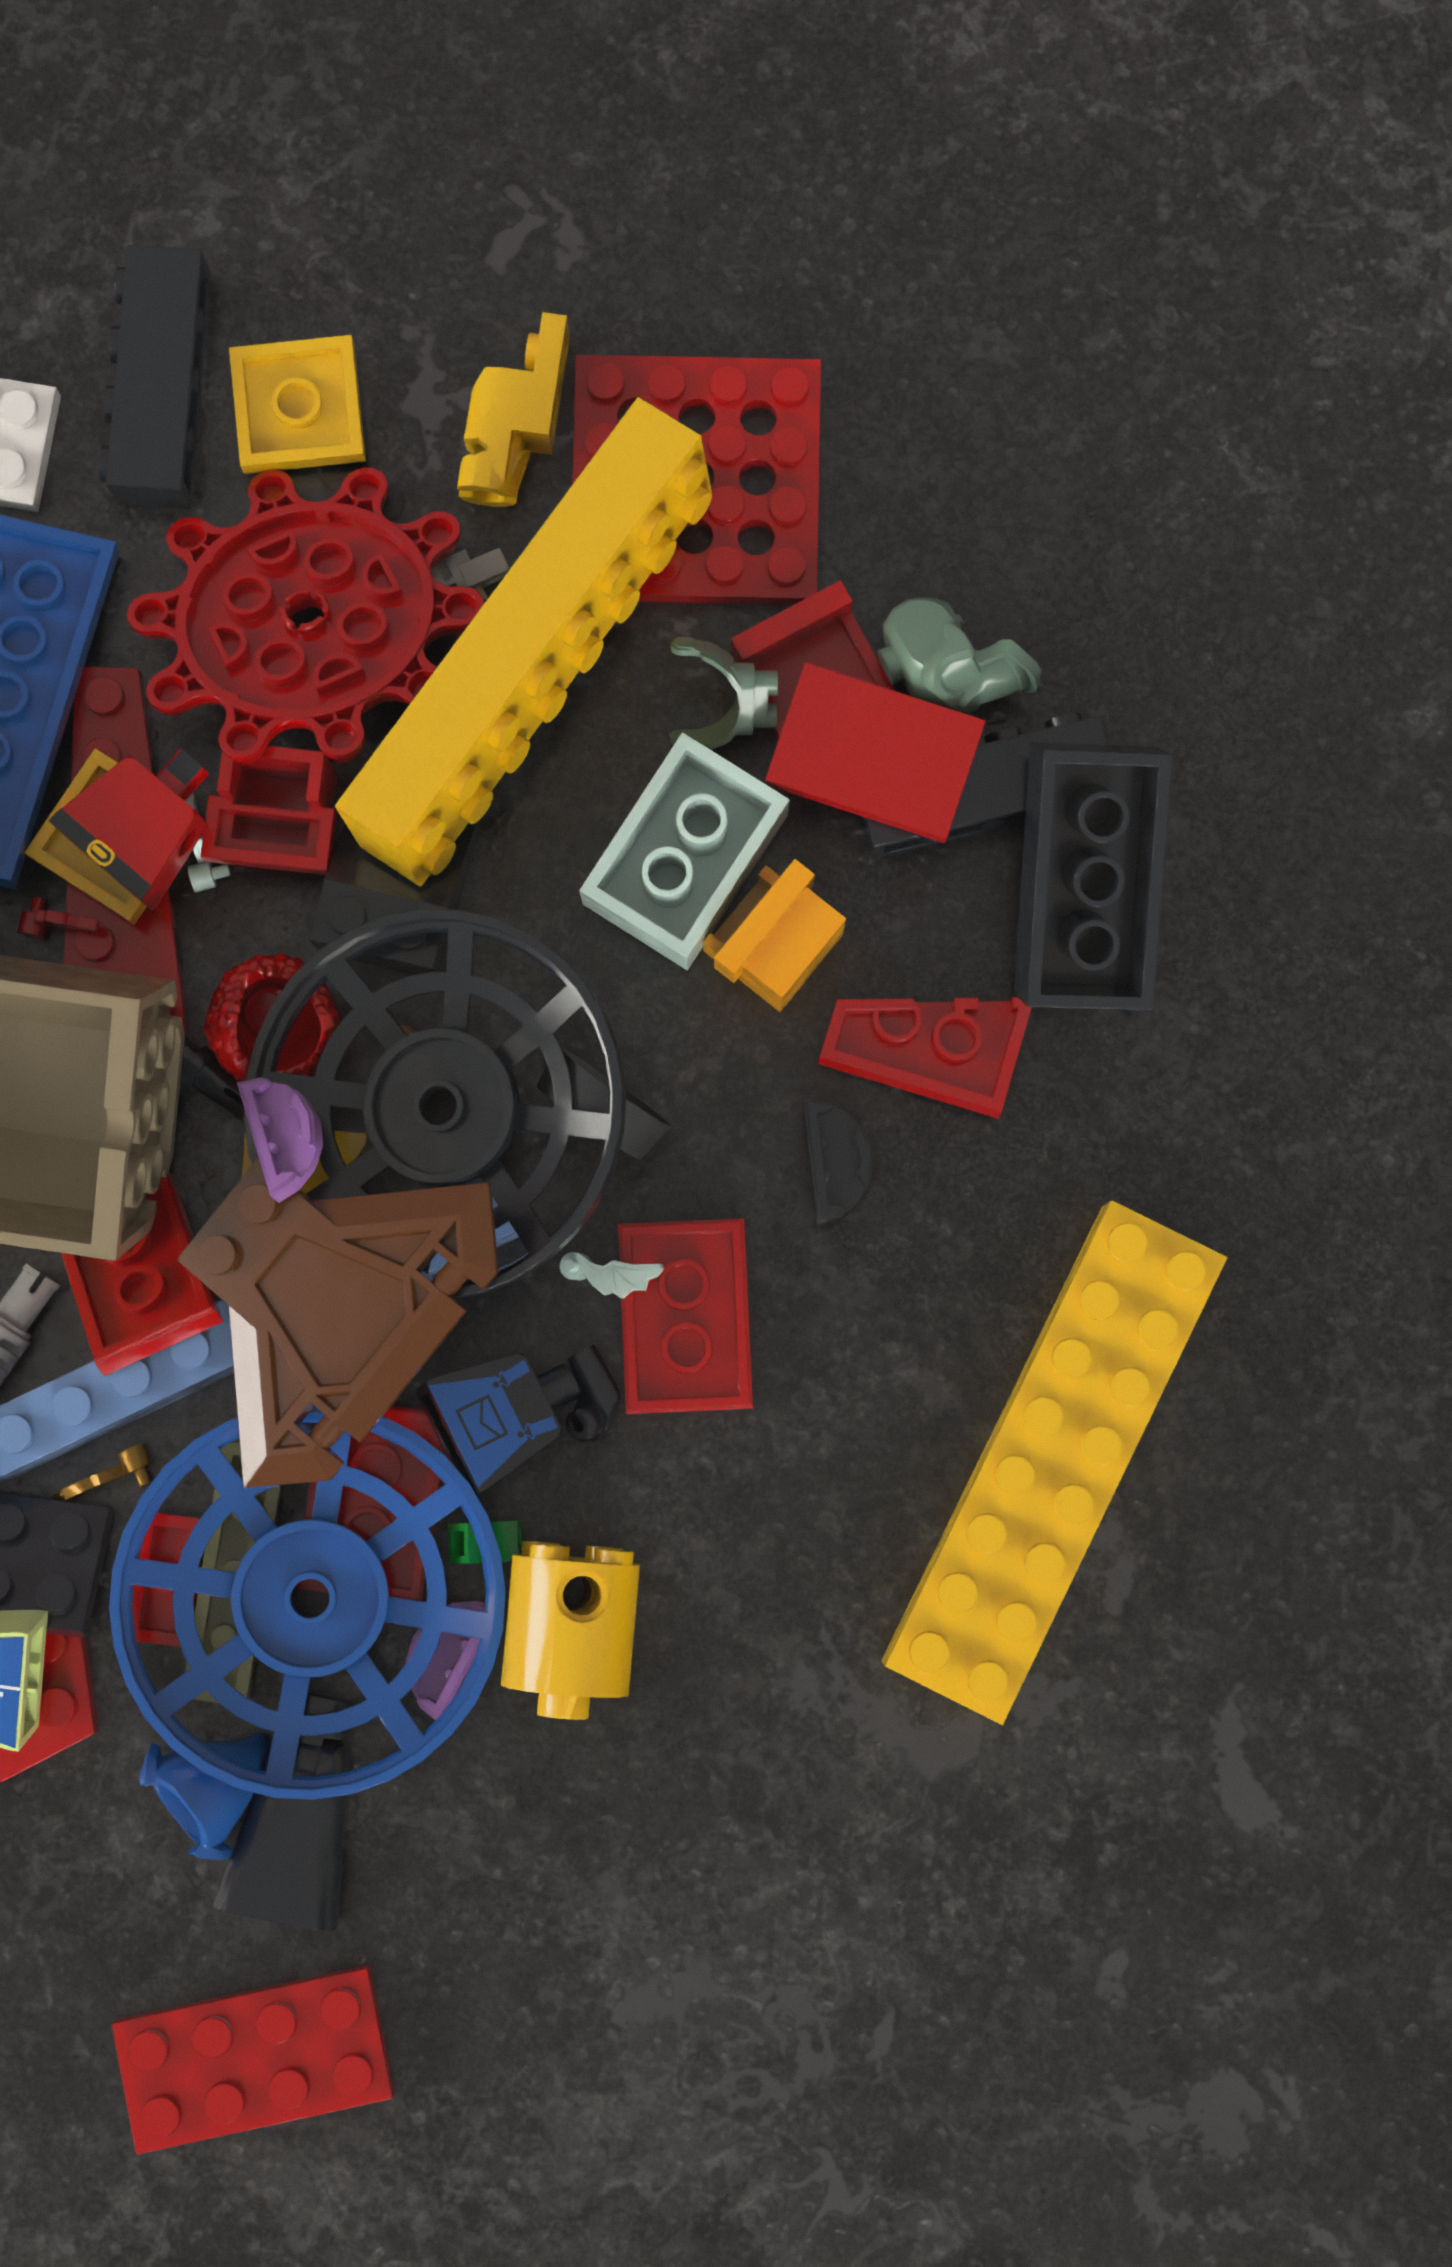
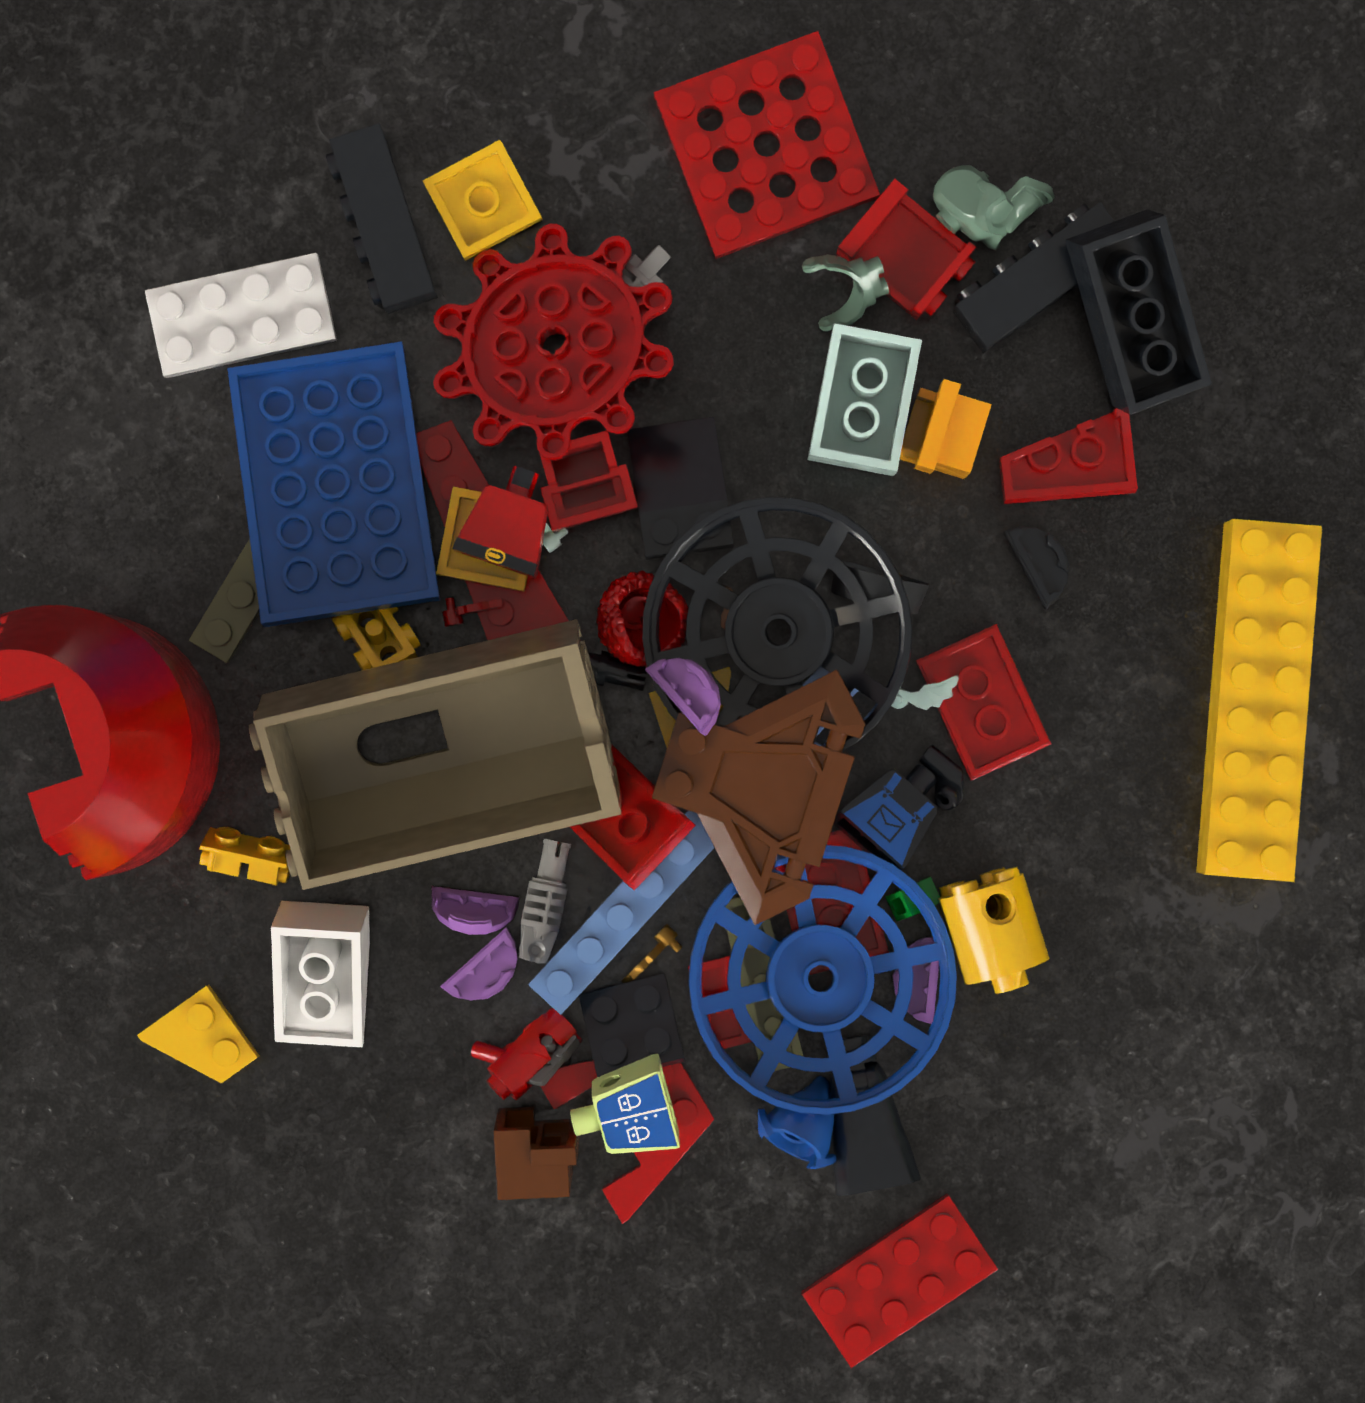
camera: 20 degrees left, 5 degrees up
yellow brick [335,397,712,887] -> none
yellow plate [457,312,570,507] -> none
red tile [765,662,986,843] -> none

